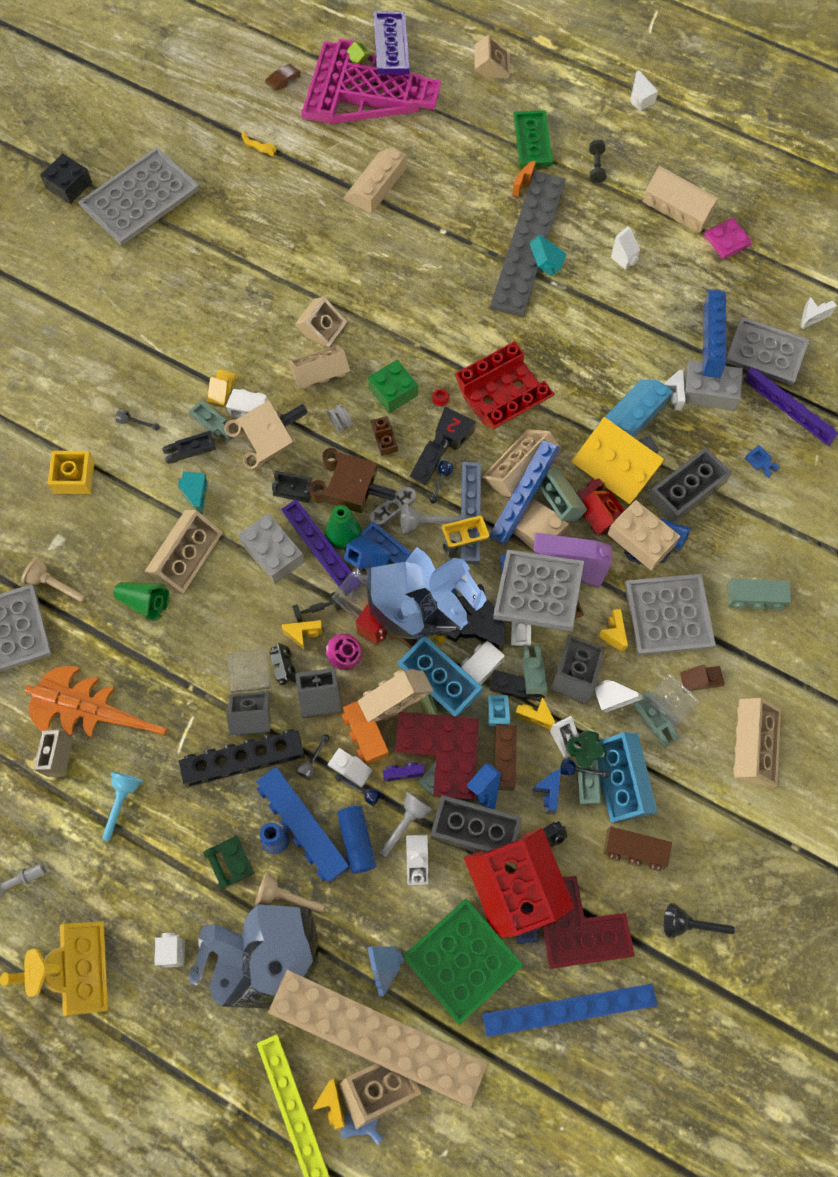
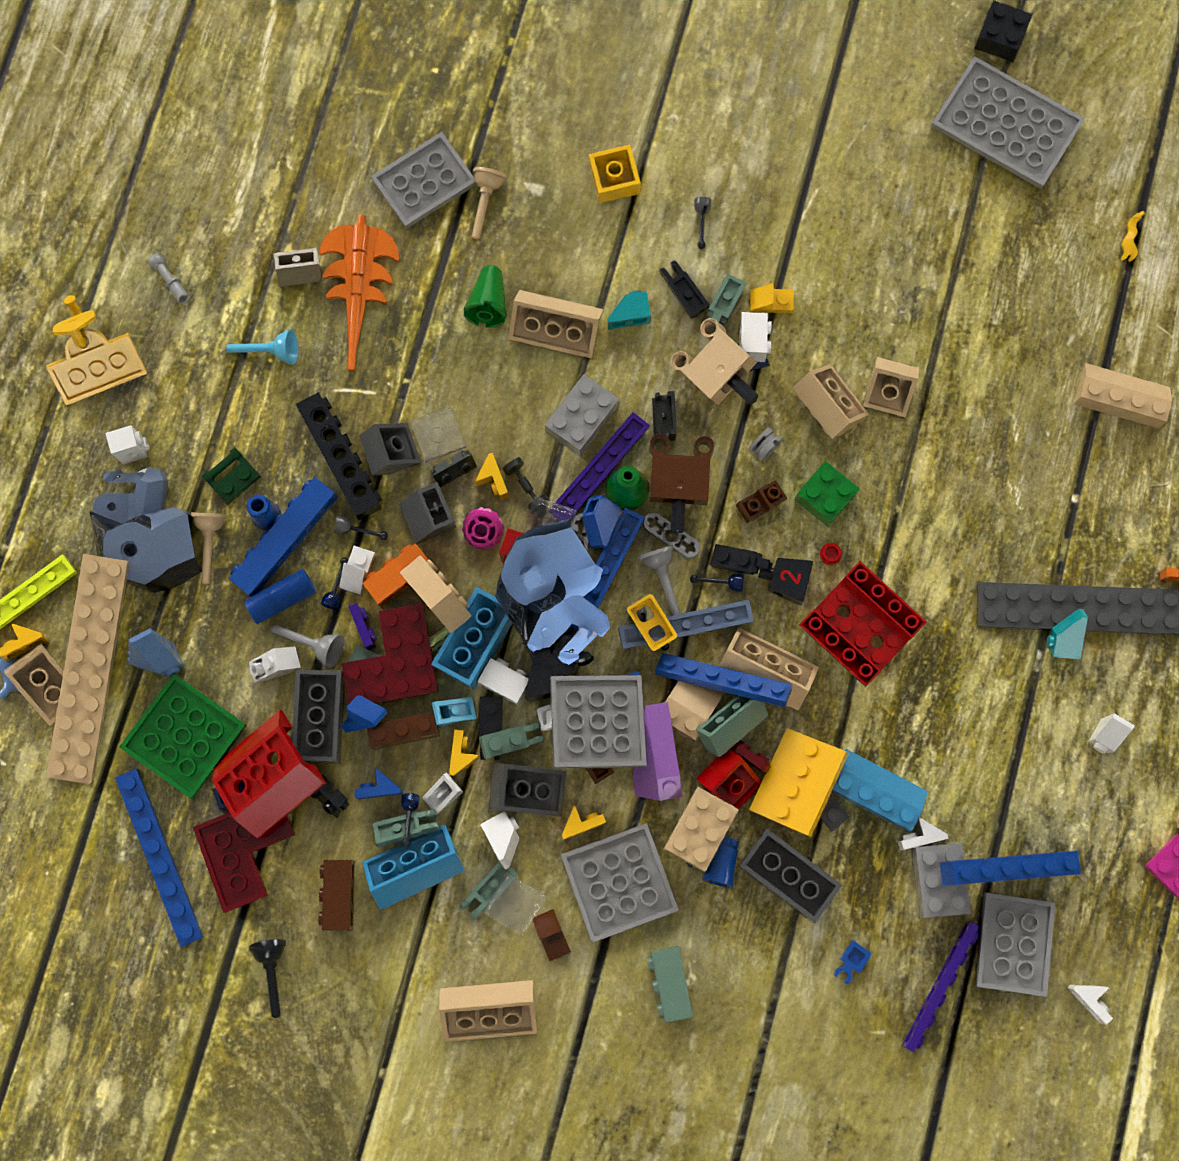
camera: 80 degrees right, 10 degrees up
dark green plate [566,731,607,769] -> none

